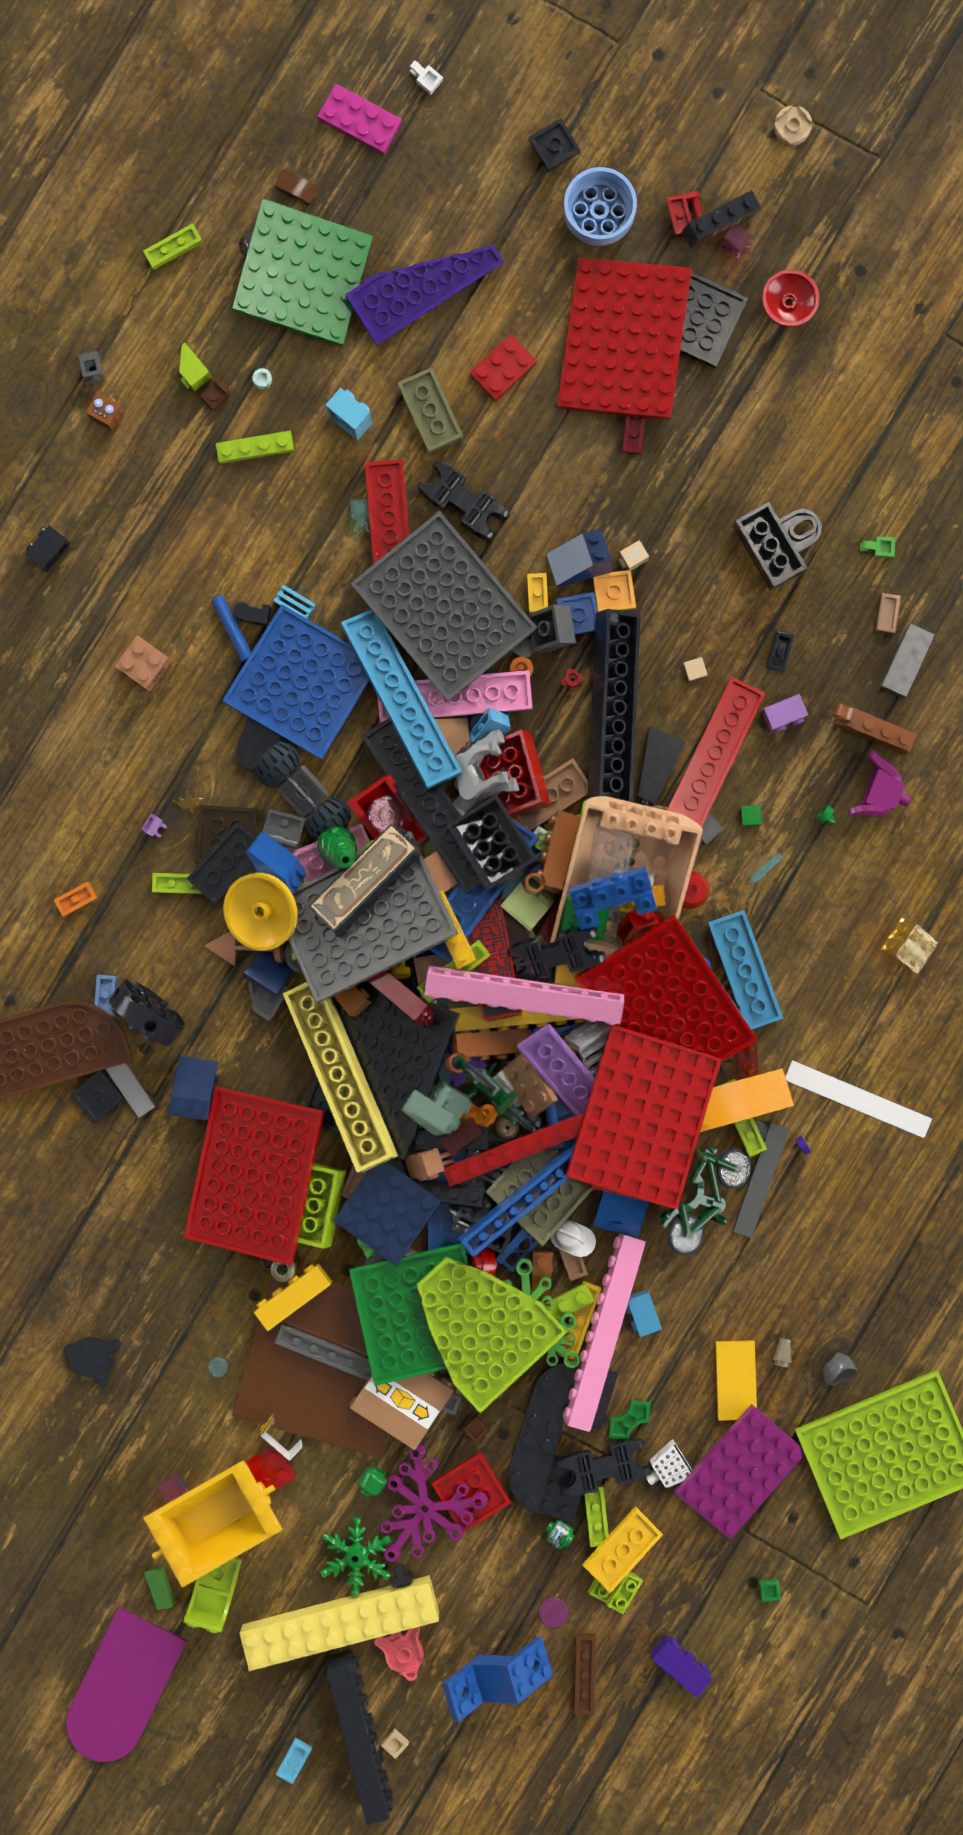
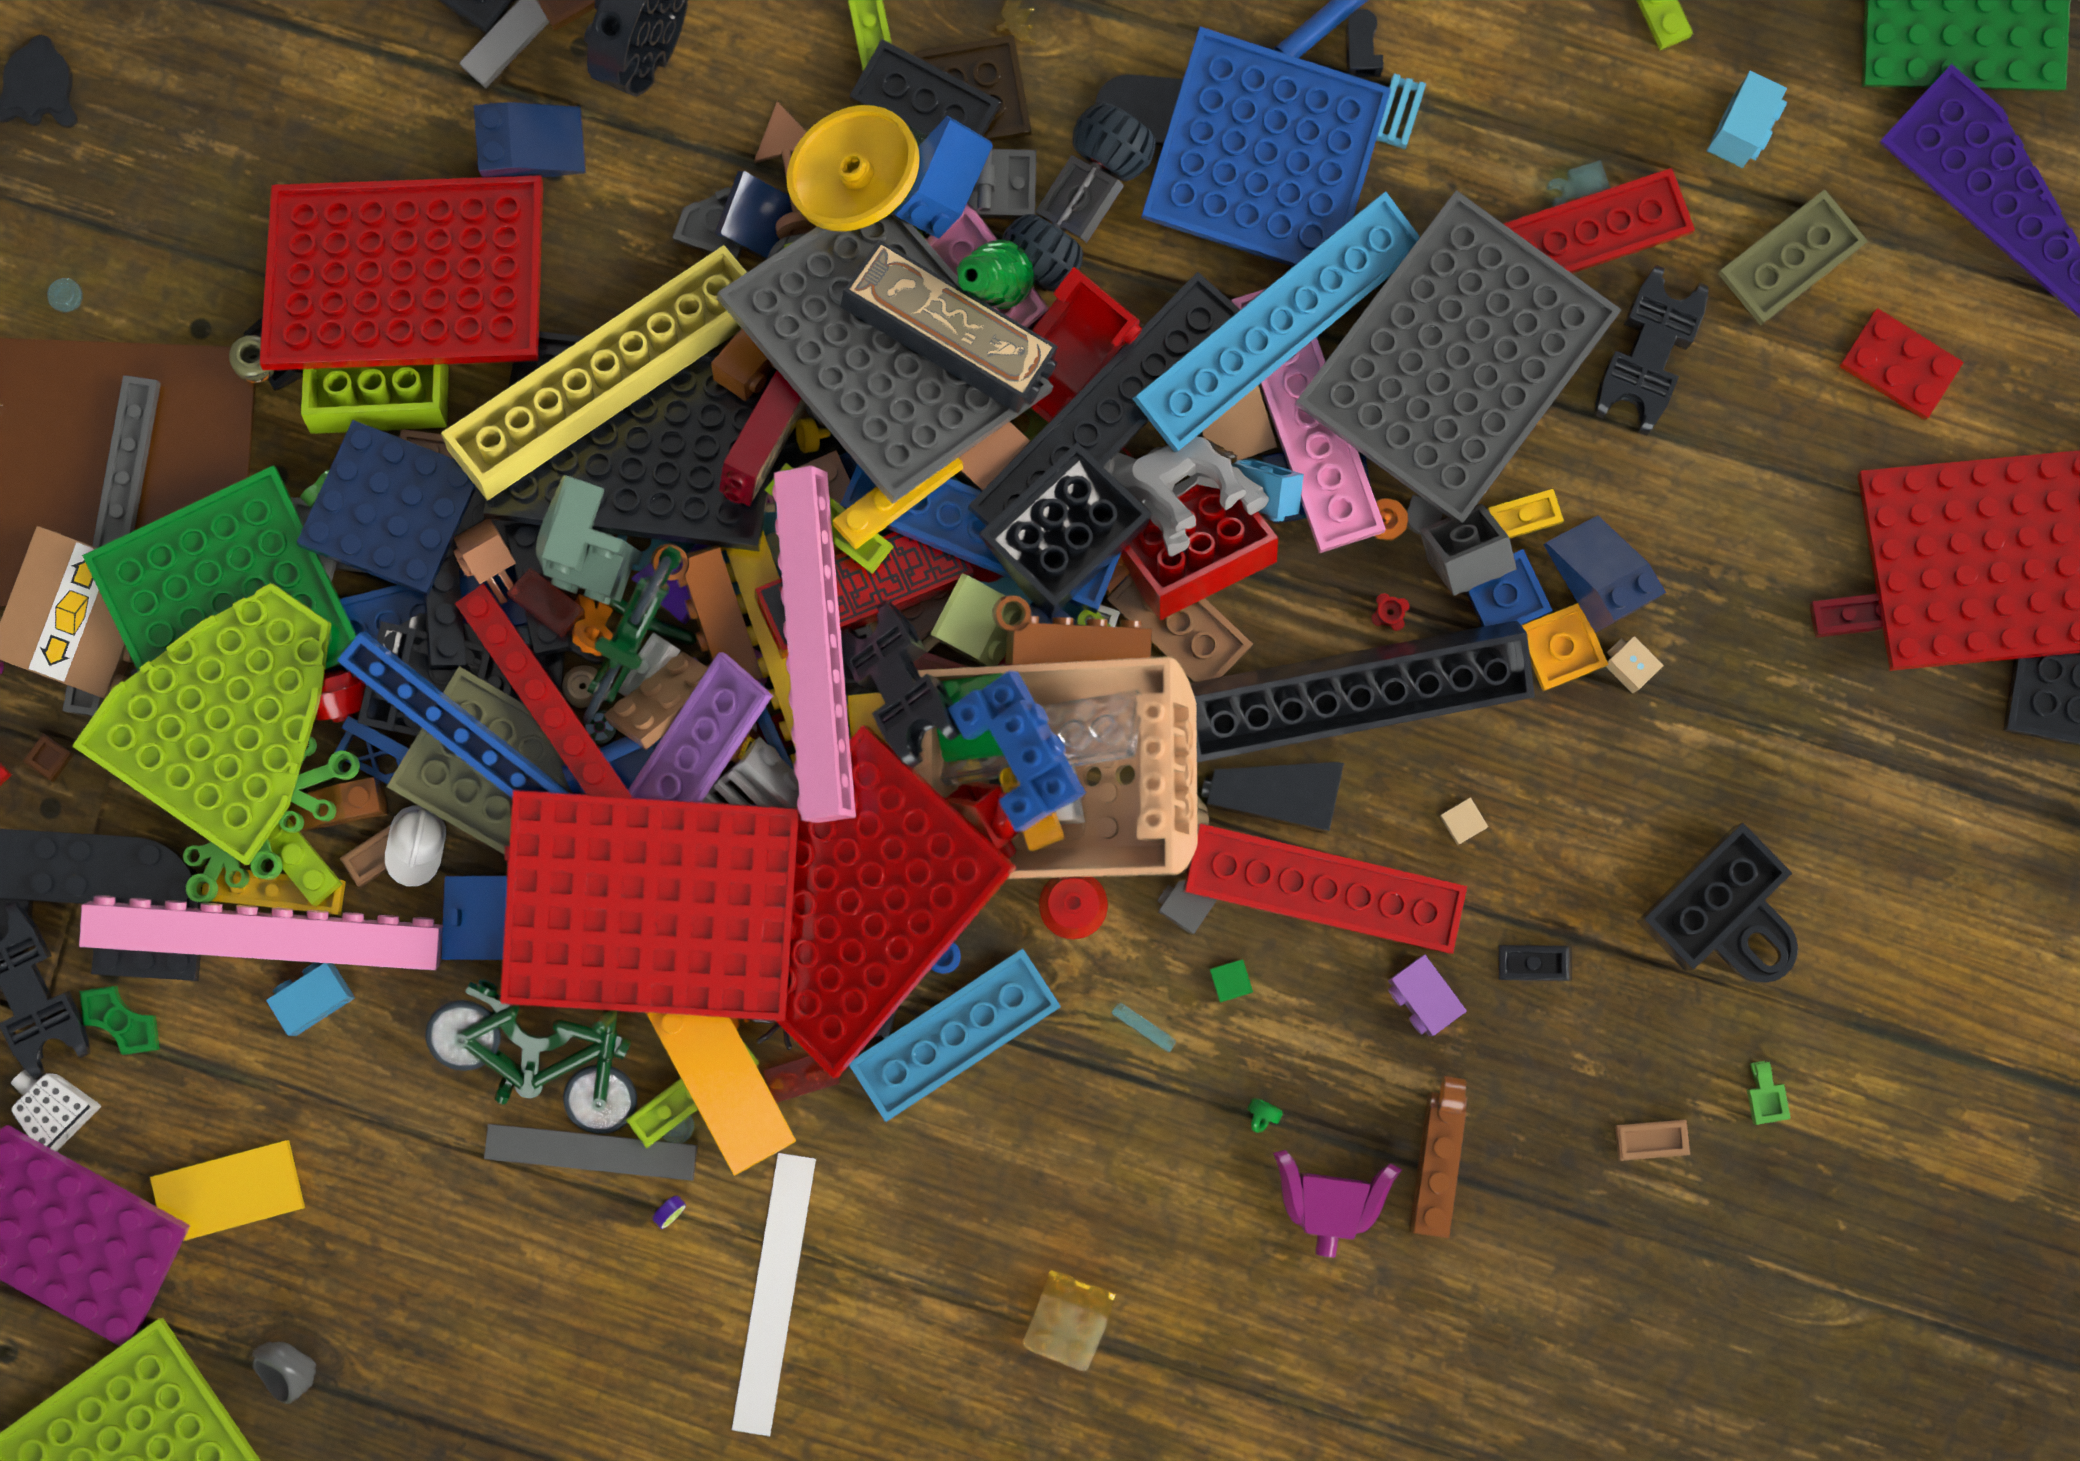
camera: 80 degrees right, 5 degrees down
yellow brick [254,1263,332,1331] -> none
clear pink tile [367,796,405,833] -> none
dark tan cone [772,1338,792,1368] -> none
flat silver piece [879,623,935,699] -> none

